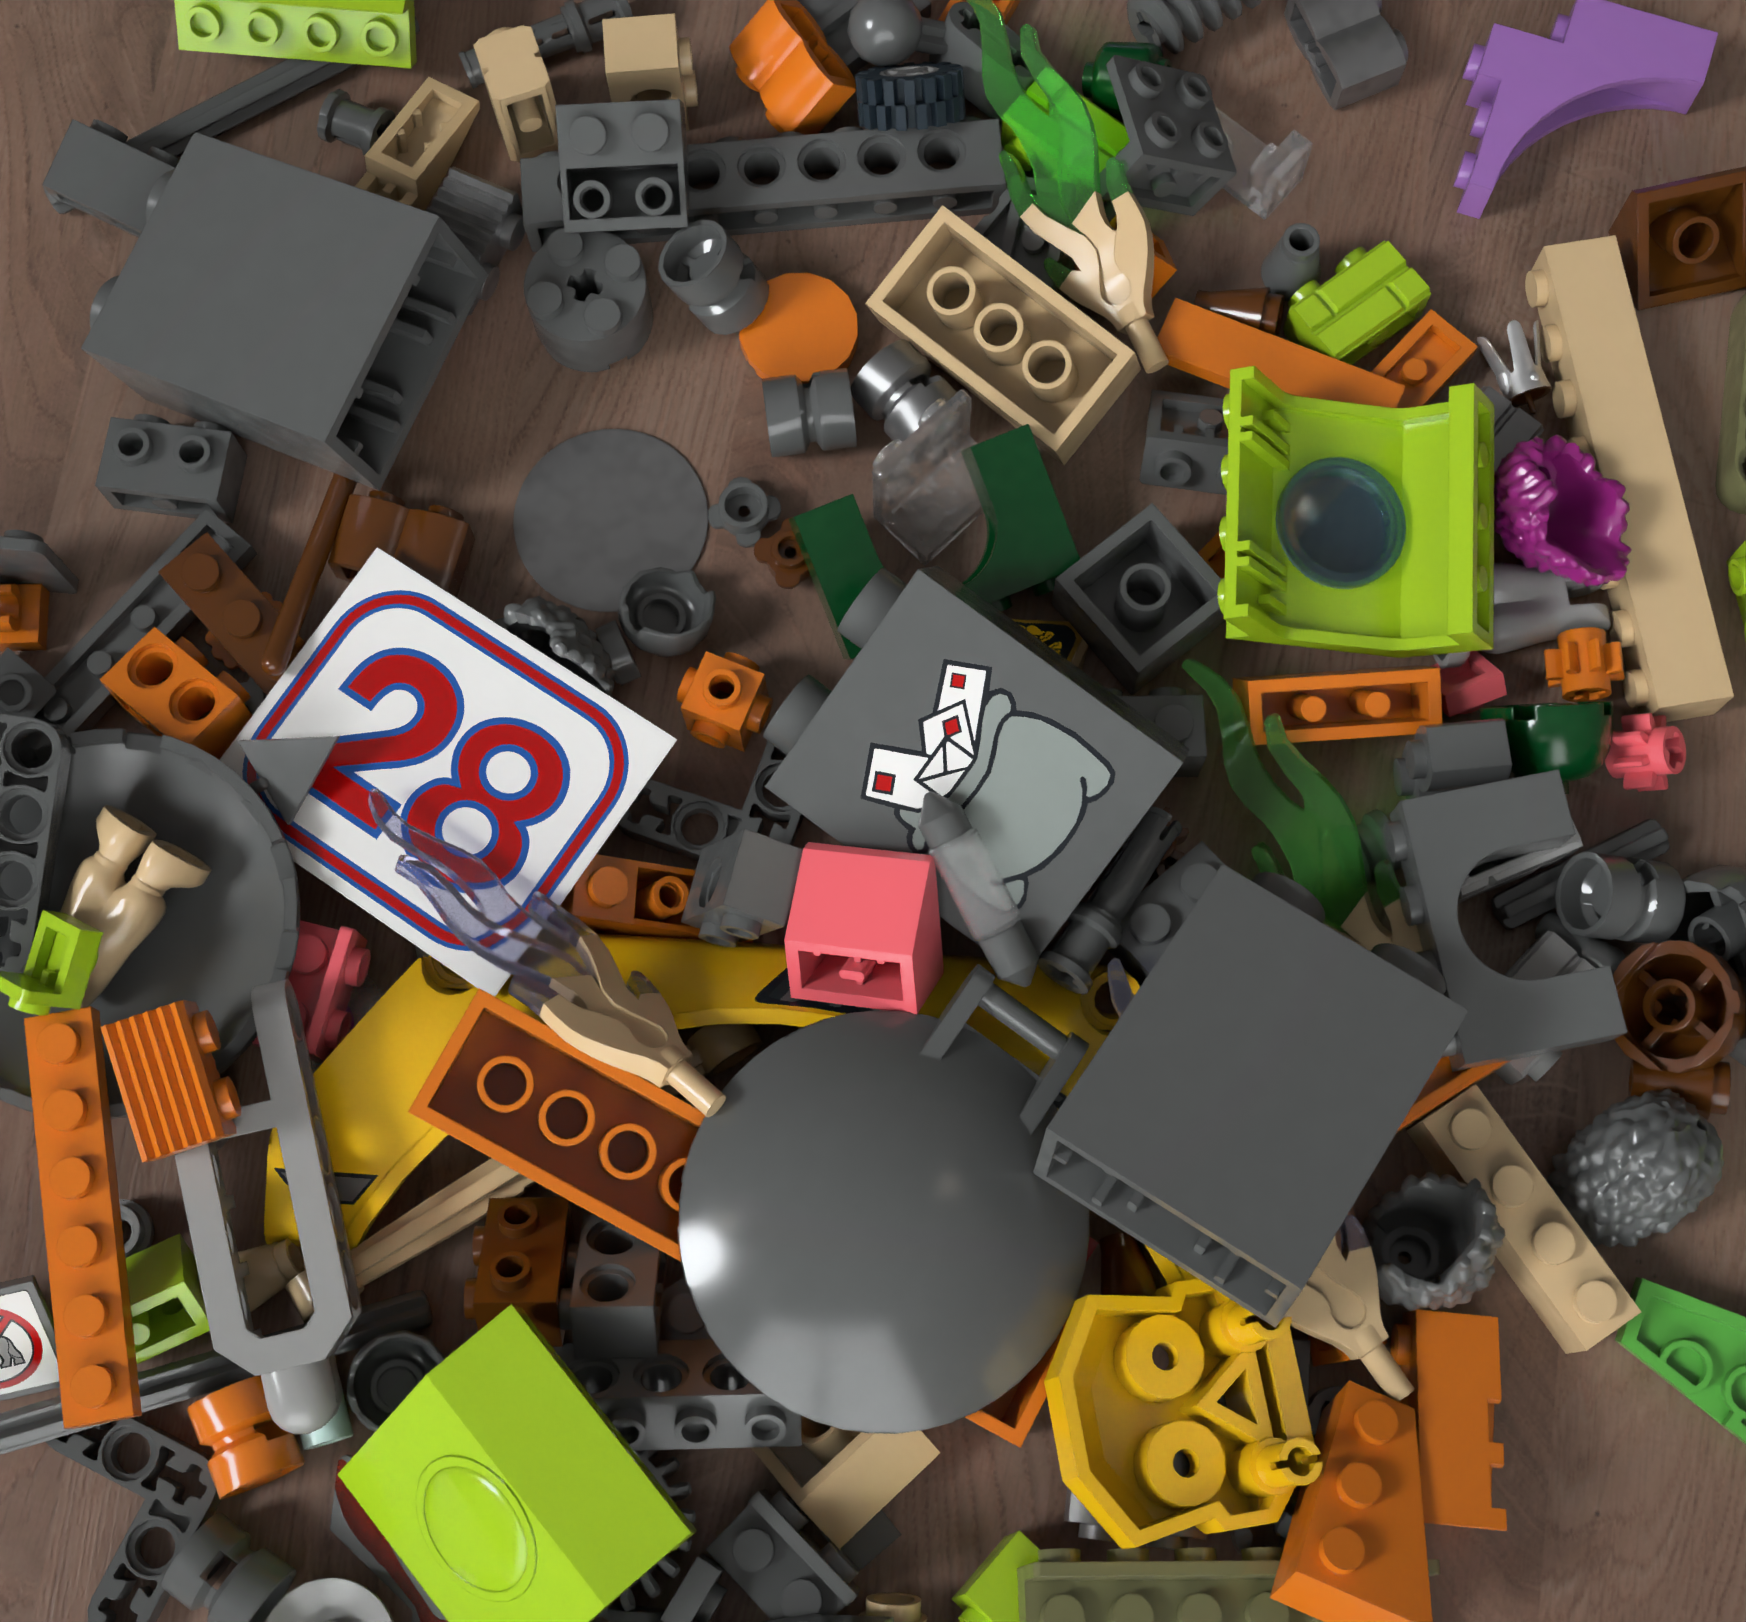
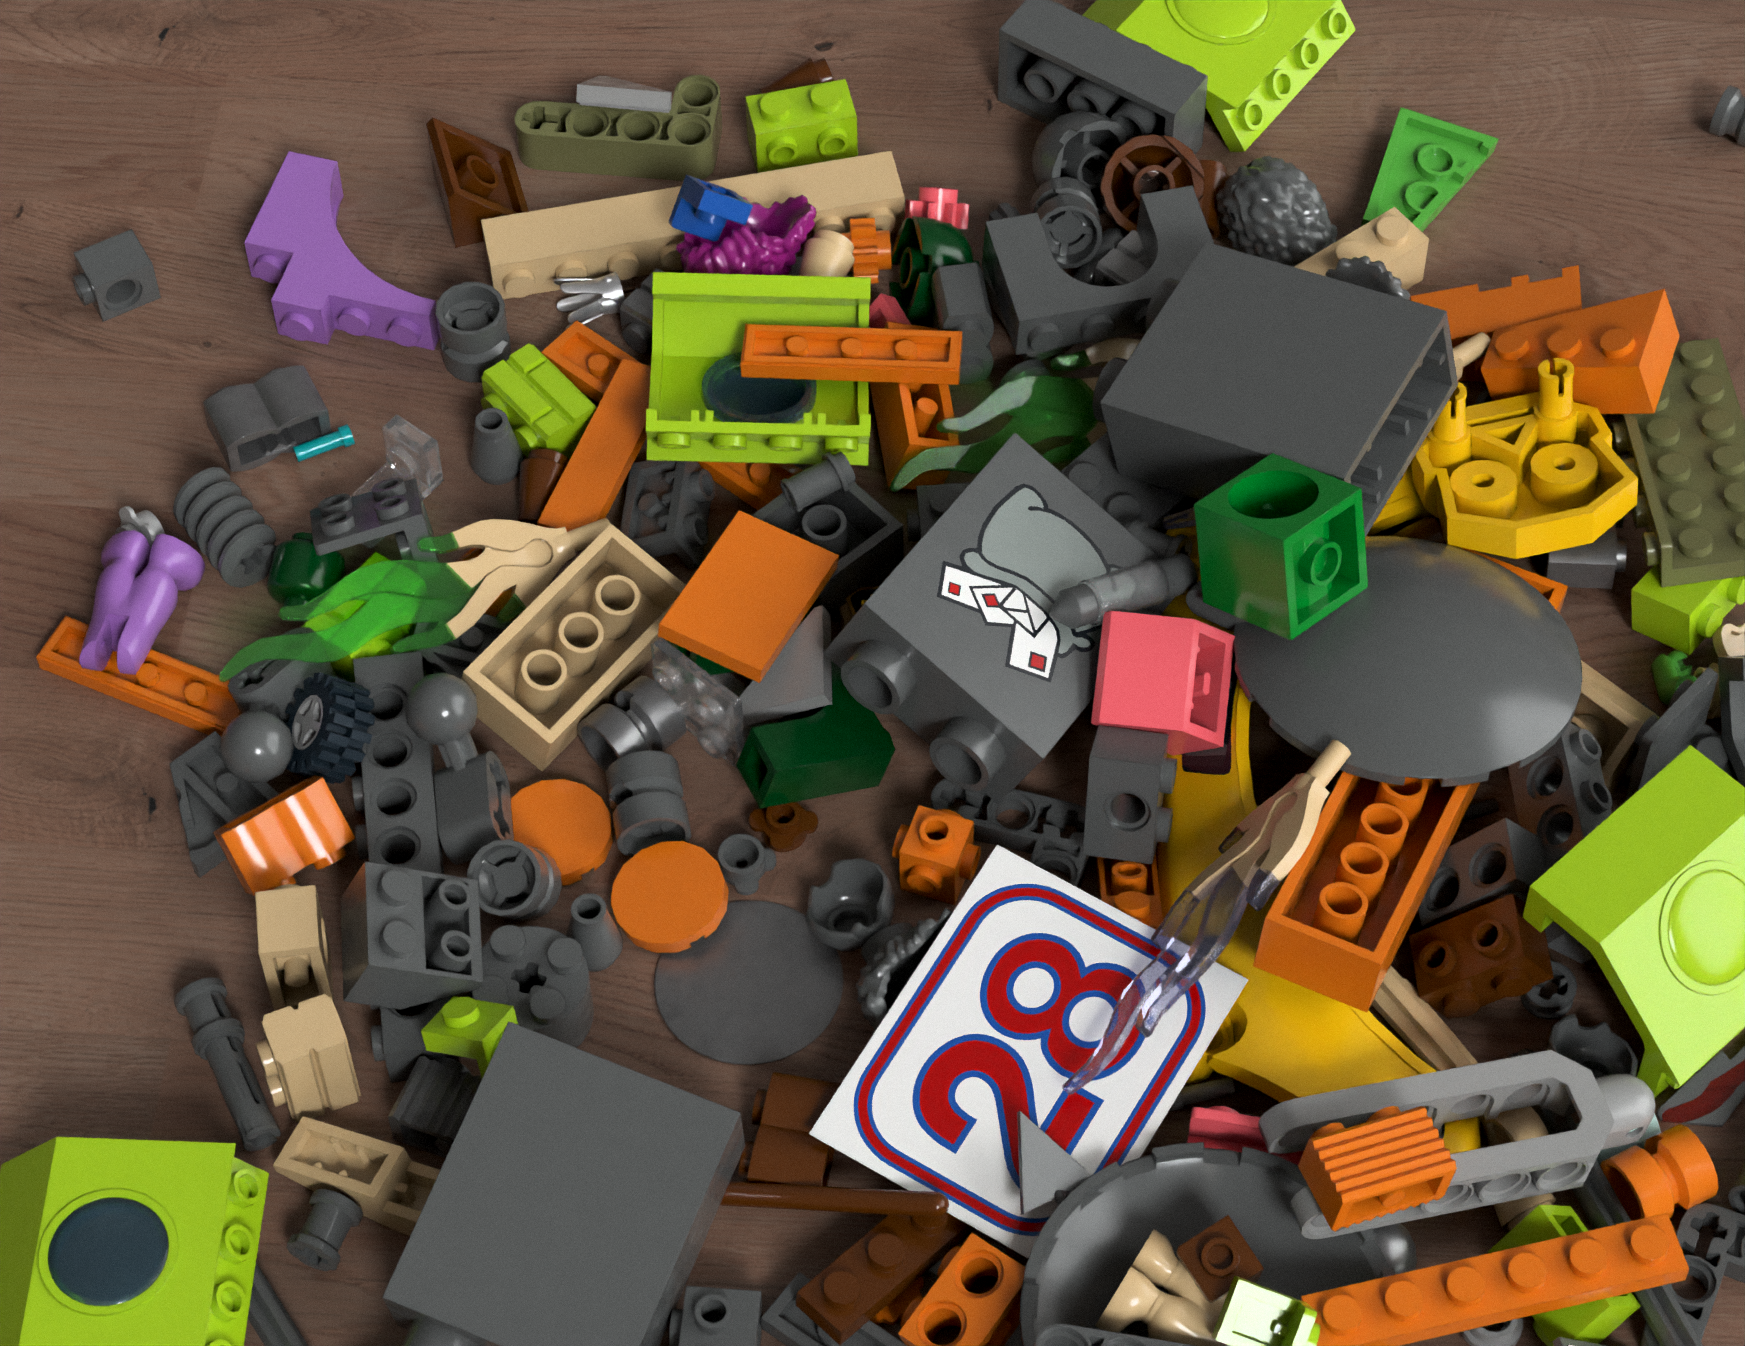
camera: 95 degrees left, 20 degrees down
none -> teal piece [293,424,355,462]
none -> dark grey beam [405,673,514,865]
none -> lime bracket [421,996,519,1078]
none -> dark grey wheel [435,282,511,382]
none -> dark grey cone [566,893,623,972]
none -> orange tile [611,841,729,953]
none -> orange tile [658,510,839,683]
none -> blue bracket [669,175,753,242]
none -> light grey tile [727,605,832,728]
none -> orange tile [740,324,963,385]
none -> dark grey pin [780,452,856,513]
none -> tan cone [799,230,855,277]
none -> reddish brown bracket [1176,1215,1264,1303]
none -> green brick [1194,453,1368,640]
none -> bright green arm [1651,650,1697,705]

